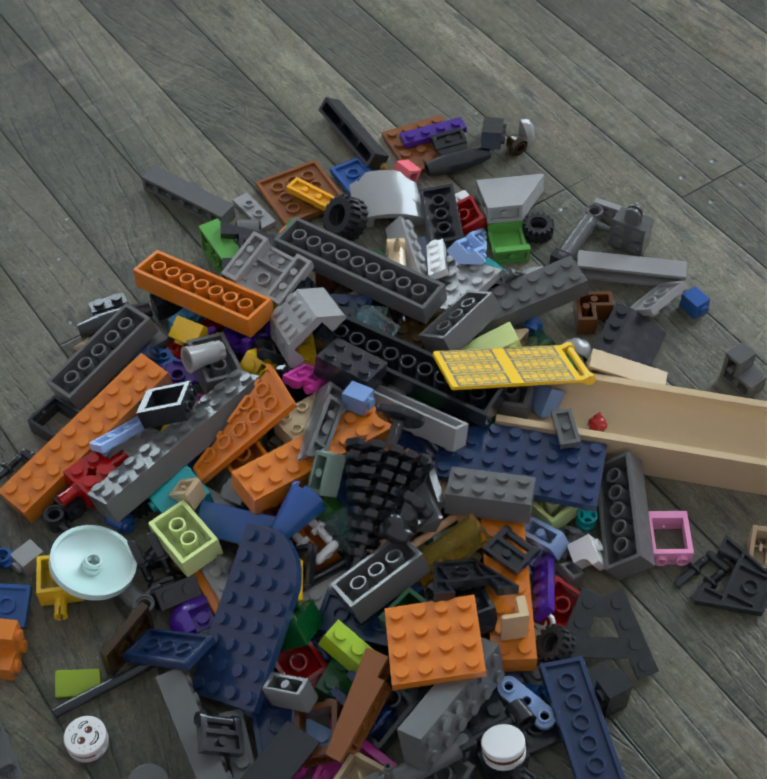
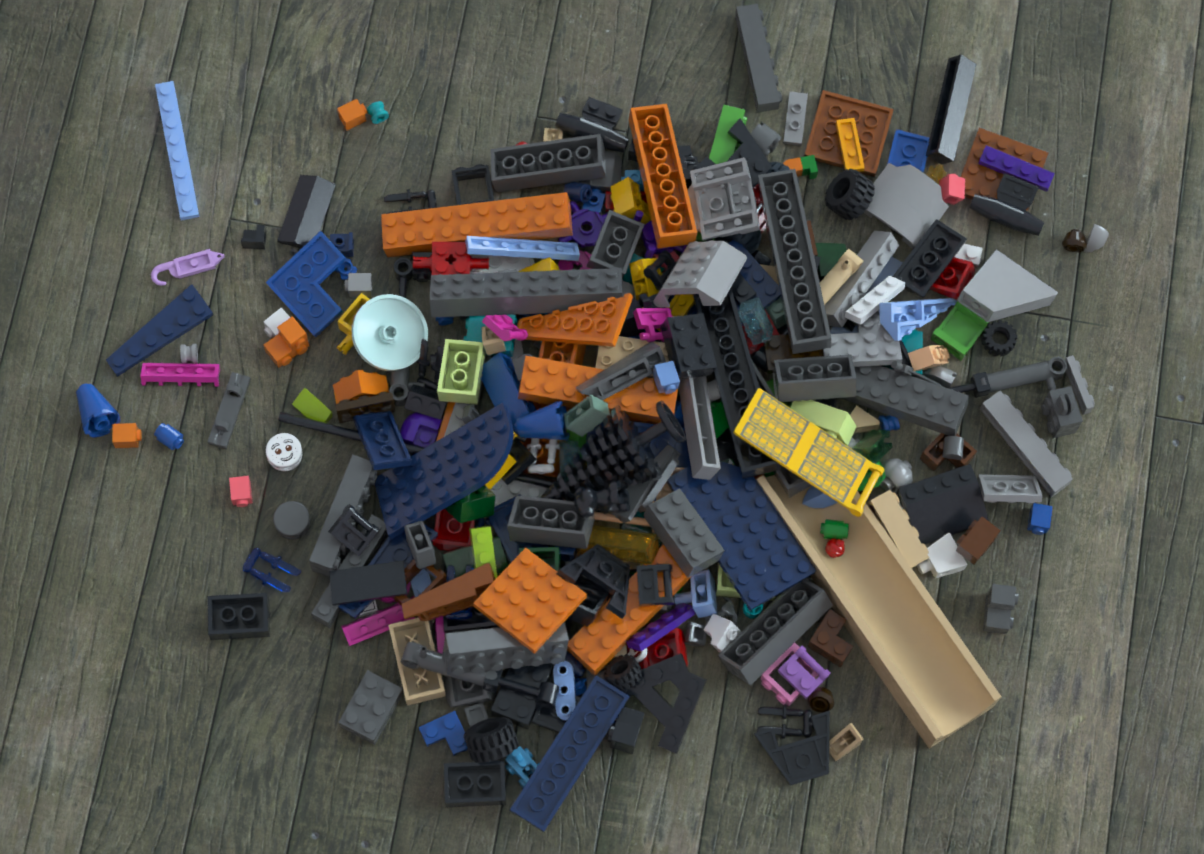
camera: 40 degrees right, 20 degrees up
black window [136,381,198,429] -> none
light grey plant [181,340,227,373] -> none
black brick [480,117,507,150] -> none
white head [481,724,526,771] -> none
tan panel [500,595,529,641] -> none
dark grey plate [551,408,581,449] -> none
none -> orange brick [333,370,389,404]
none -> dark pink plate [482,314,528,341]
none -> medium lavender plate [777,645,831,699]
none -> reddish brown brick [807,609,853,668]
none -> dark brown cone [808,687,834,713]
none -> green brick [820,519,849,540]
none -> light nougat slope [908,345,950,371]
none -> white torso [917,532,967,578]
none -> dark grey brick [942,436,964,460]
none -> reddish brown brick [956,517,1001,565]

